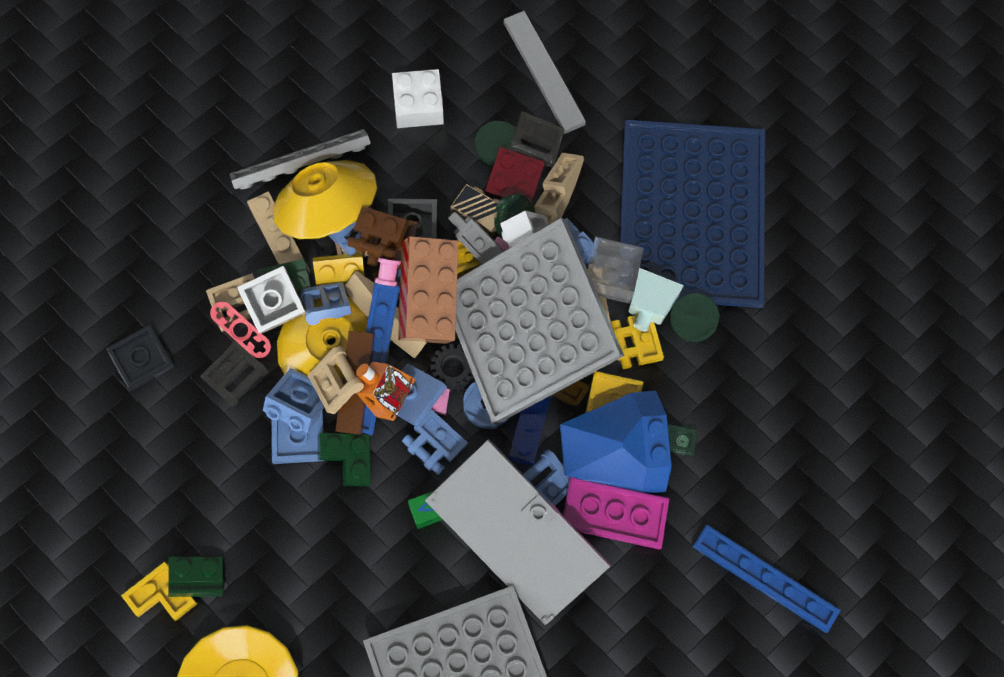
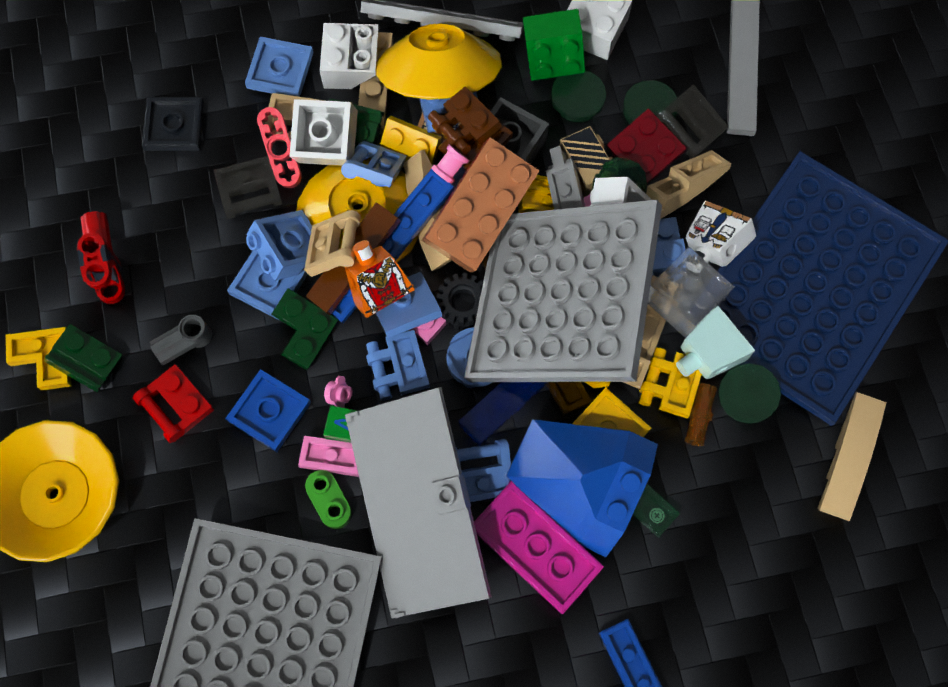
camera: 35 degrees right, 0 degrees up
none -> red connector [77,211,125,304]
none -> red plate [132,364,214,443]
none -> dark grey piece [149,314,213,365]
none -> blue plate [225,369,311,452]
none -> medium blue plate [245,36,314,97]
none -> bright pink plate [298,436,359,477]
none -> bright green plate [305,470,352,529]
none -> white slope [320,23,379,89]
none -> bright pink plate [324,376,352,408]
none -> green brick [523,9,585,81]
none -> clear green tile [551,71,606,122]
none -> clear orange pin [684,383,717,446]
none -> white torso [686,200,756,271]
none -> tan slope [818,392,887,521]

